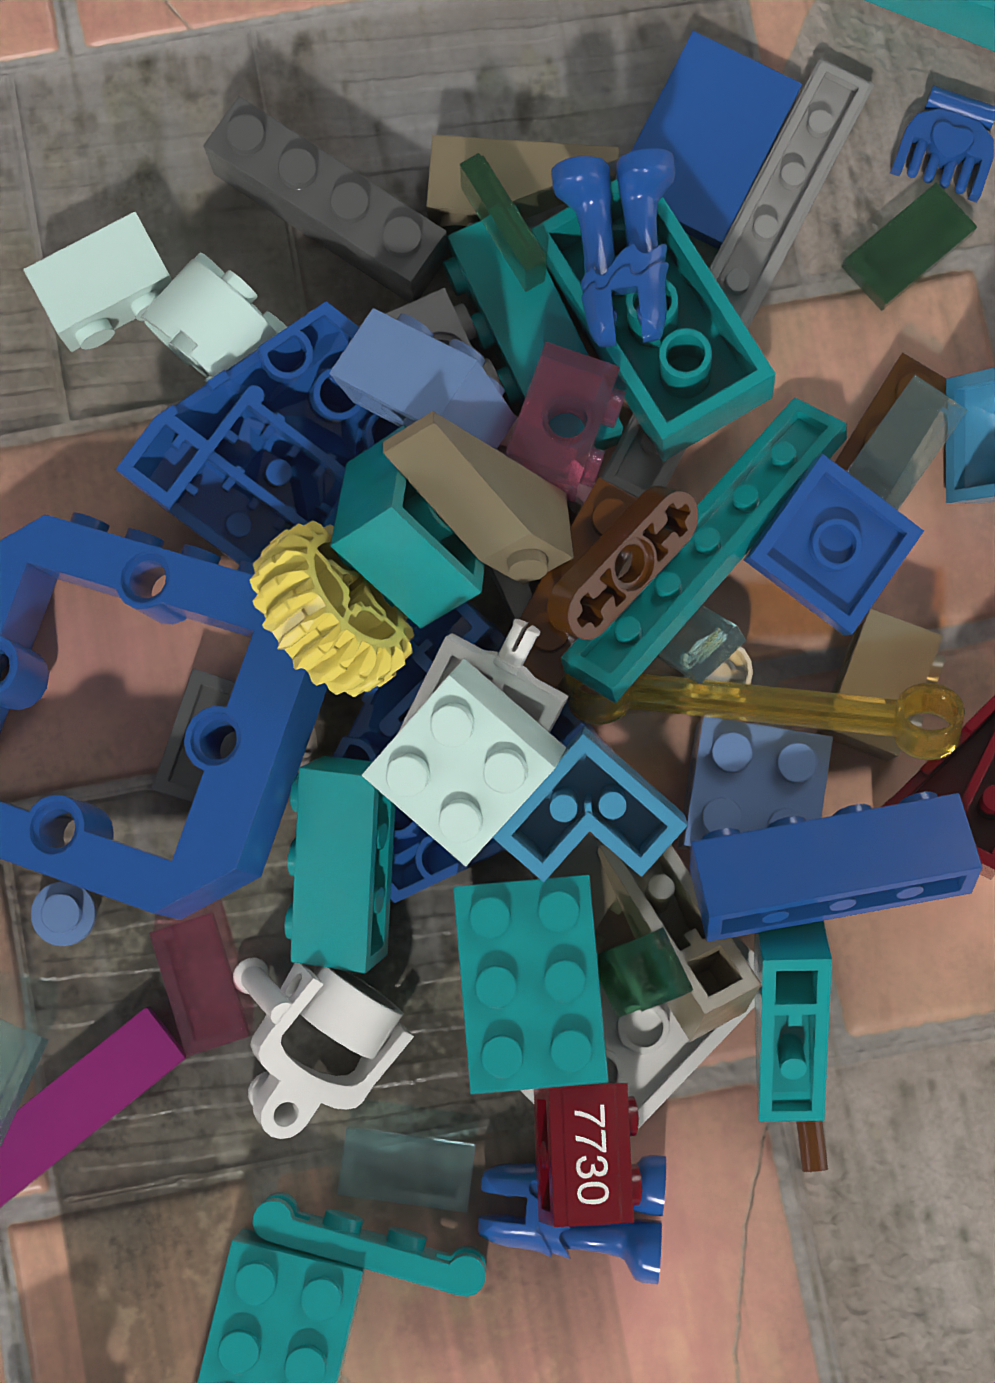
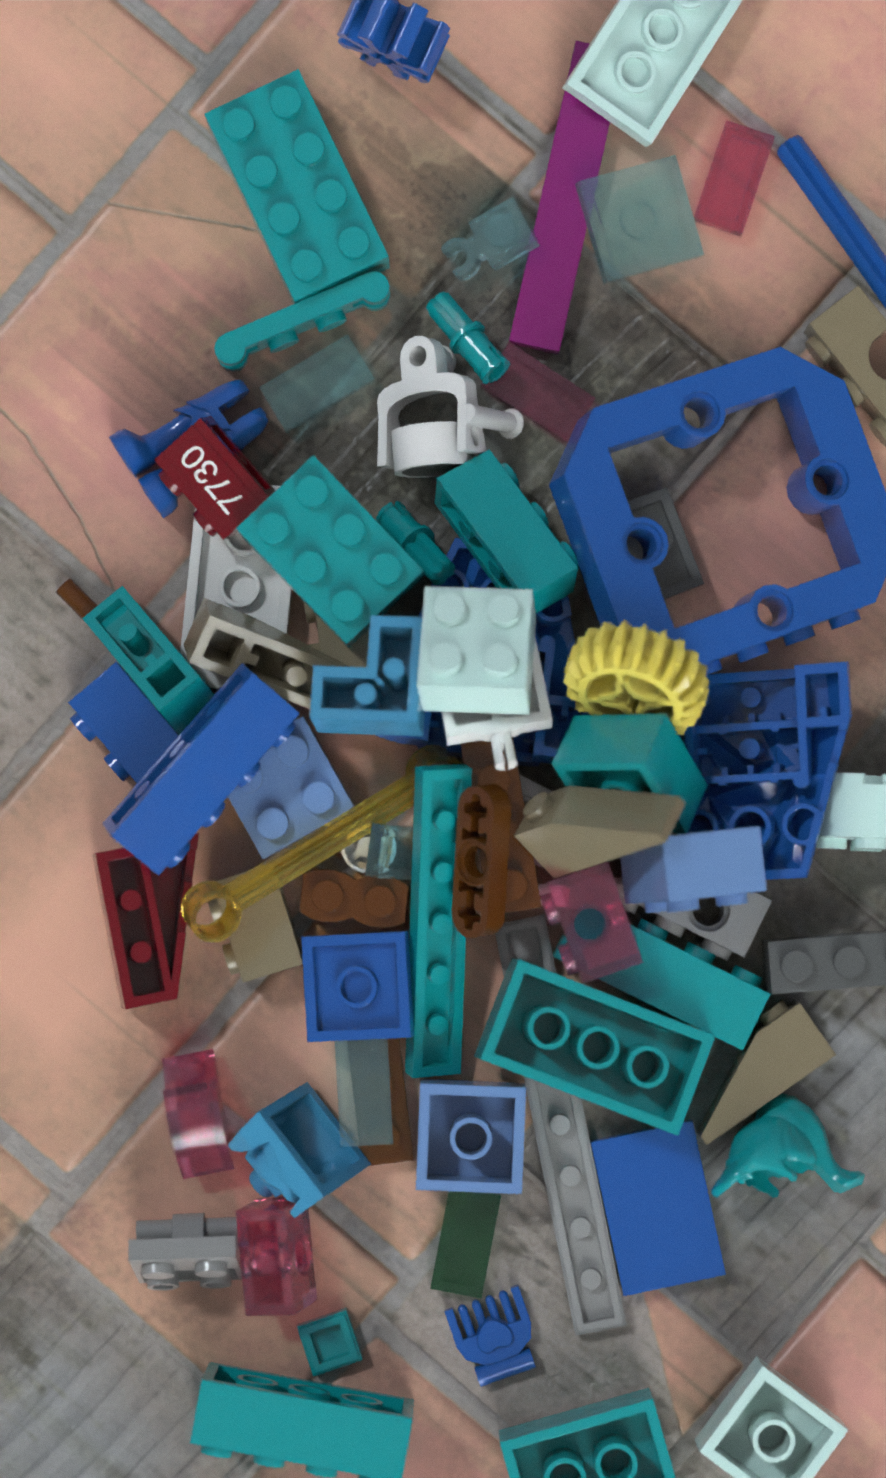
camera: 140 degrees right, 5 degrees up
medium blue plate [31,881,97,946] -> none
clear green tile [459,153,547,292] -> none
blue piece [551,148,676,347] -> none
clear green slope [597,927,694,1018] -> none
none -> blue brick [68,662,179,783]
none -> reddish brown brick [300,869,409,928]
none -> teal axle [376,501,455,585]
none -> medium blue brick [416,1079,526,1194]
none -> teal axle [426,292,510,384]
none -> clear light blue plate [441,197,540,281]
none -> teal piece [711,1093,865,1198]

